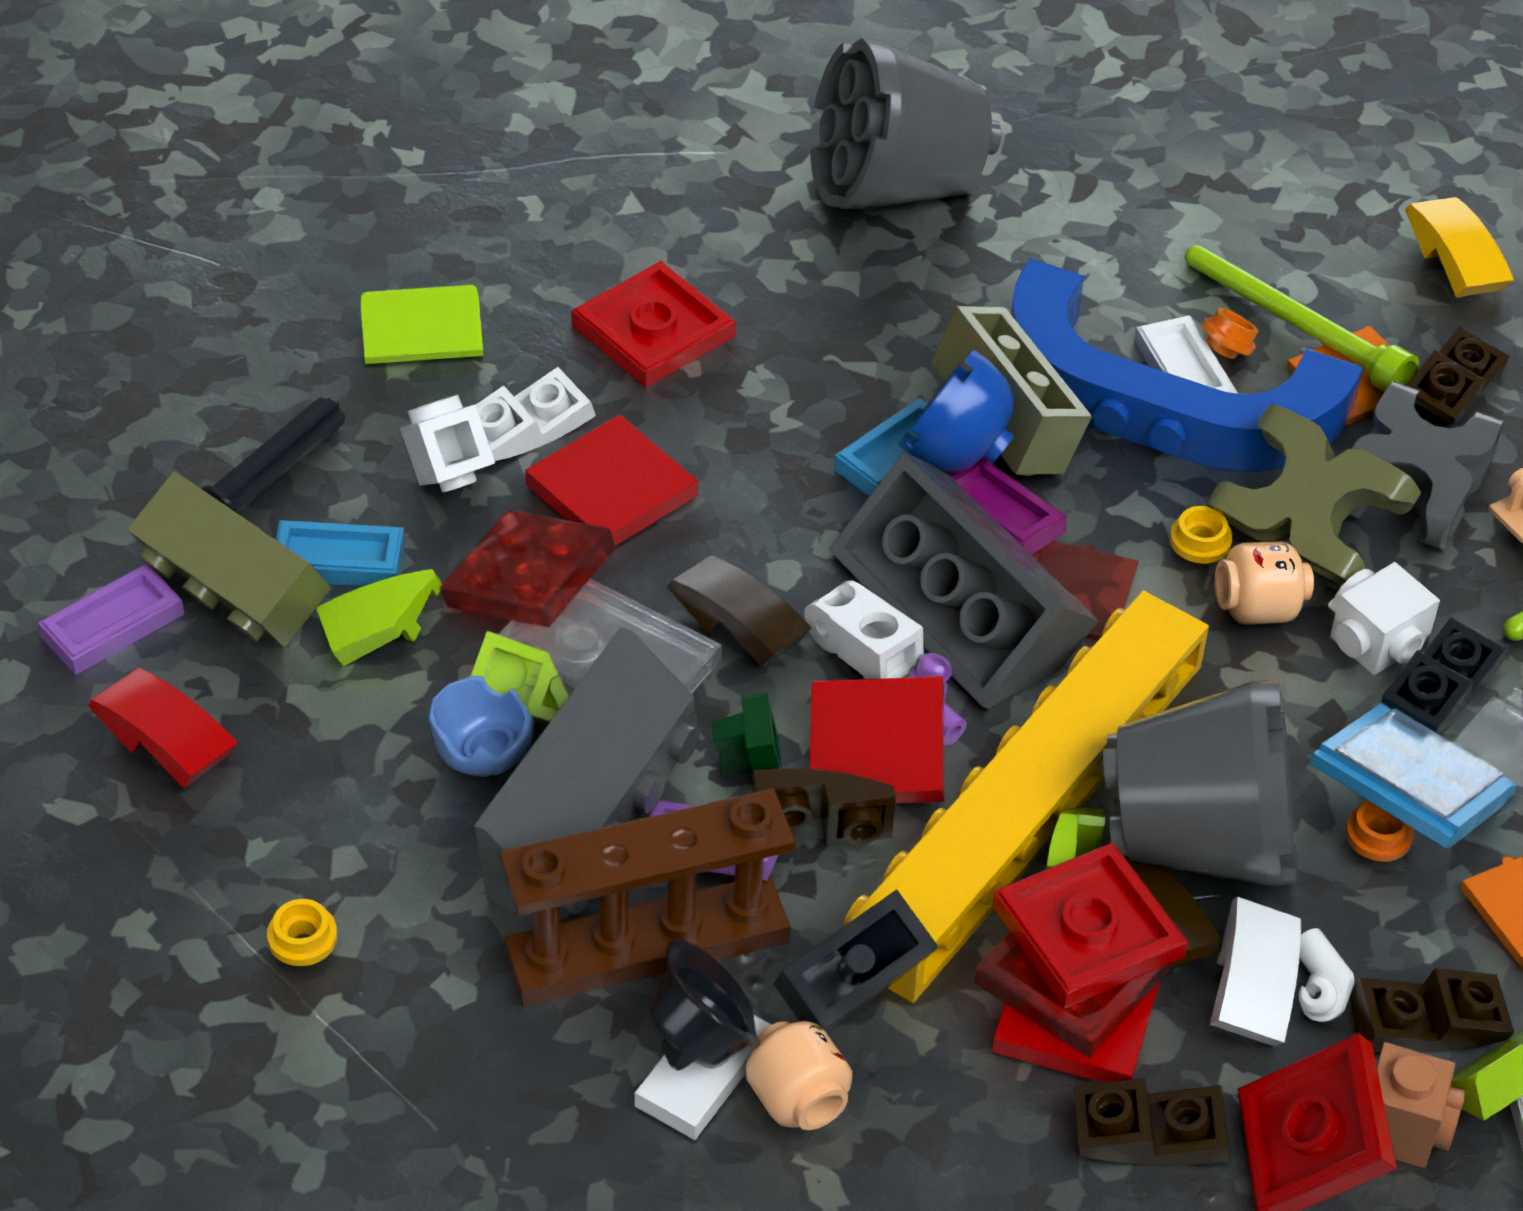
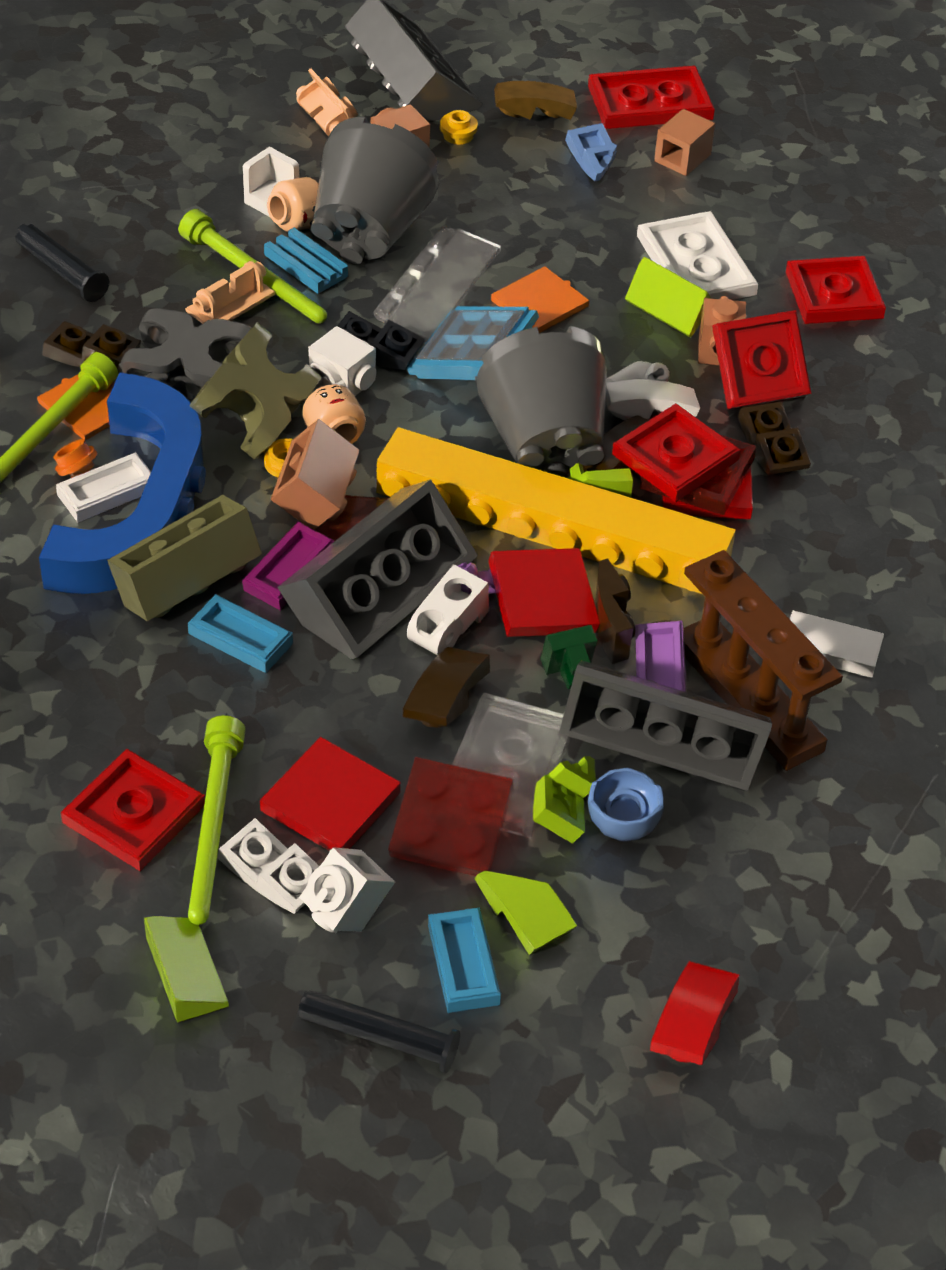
camera: 105 degrees left, 0 degrees up
medium lavender tile [38,563,185,675] -> none
olive brick [126,471,332,648] -> none
yellow plate [267,899,338,966] -> none
black piece [648,939,760,1071] -> none
light nougat head [746,1021,853,1131] -> none
black slope [773,889,939,1033] -> none
blue cylinder [897,349,1014,473] -> none
dark brown slope [1350,968,1514,1053] -> none
none -> lime piece [188,715,246,925]
none -> nougat brick [271,418,359,530]

